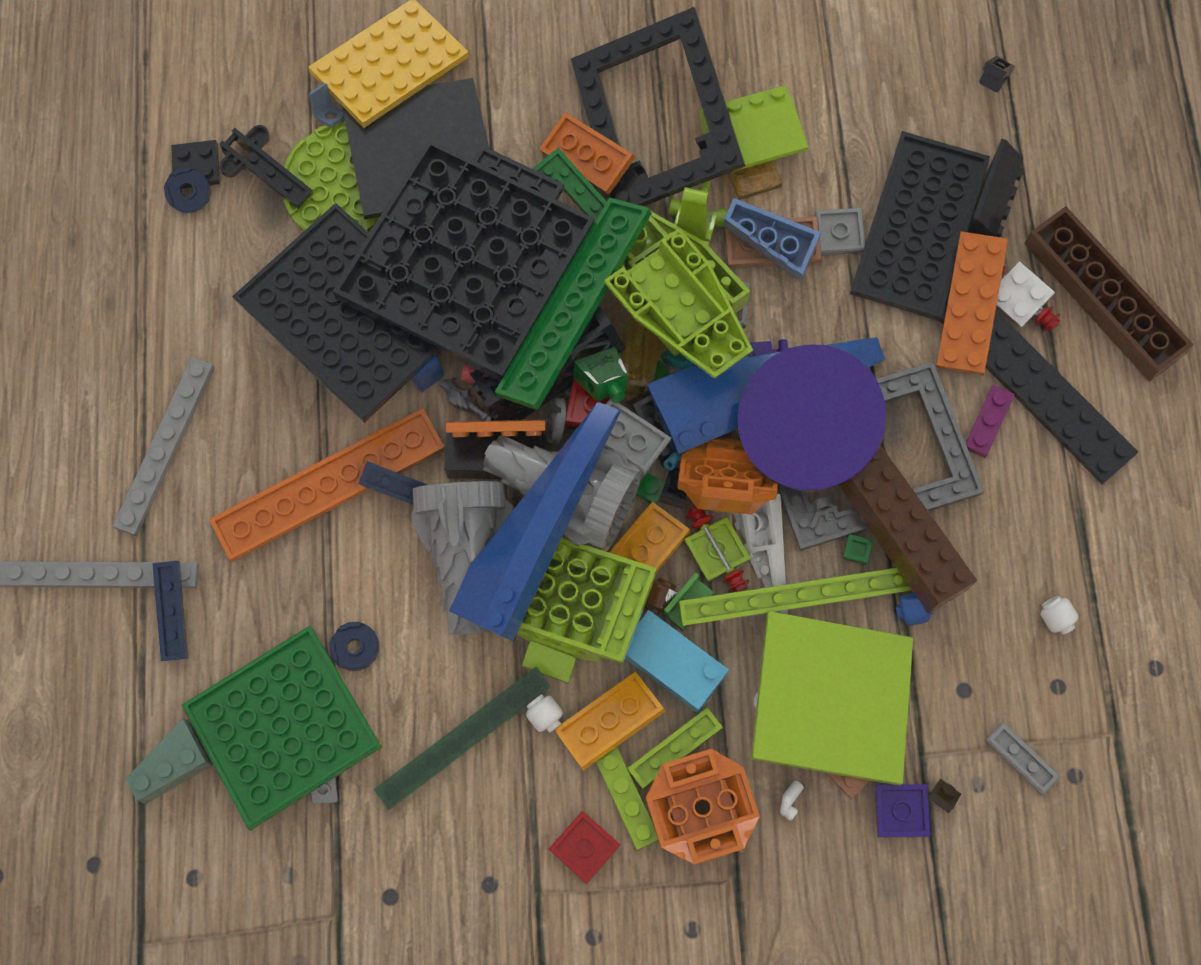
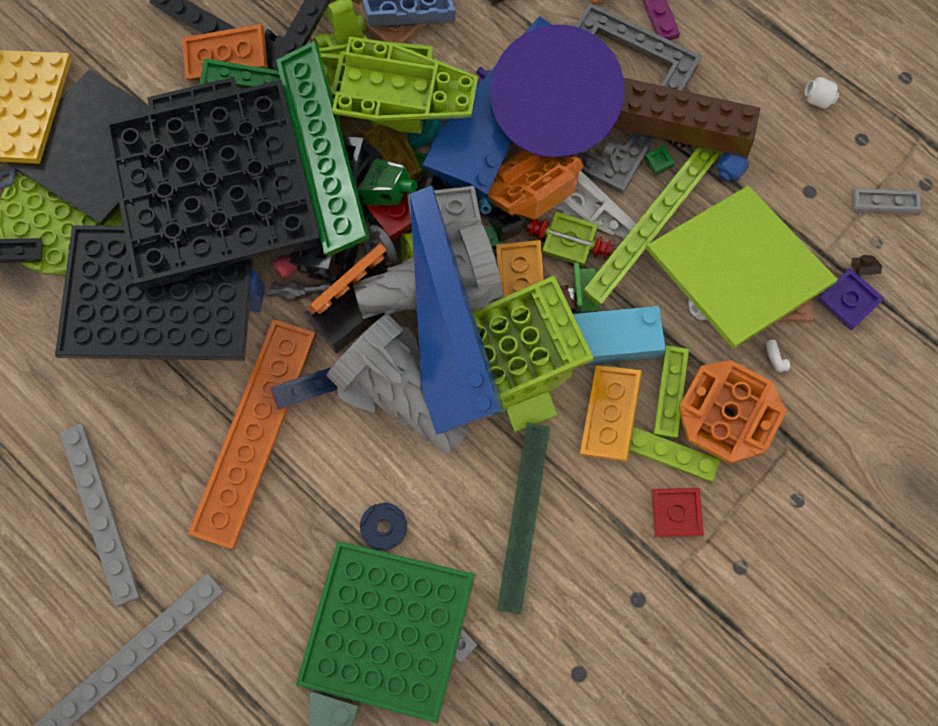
camera: 45 degrees left, 0 degrees up
dark blue plate [152,561,188,661] -> none
white head [526,694,563,733] -> none

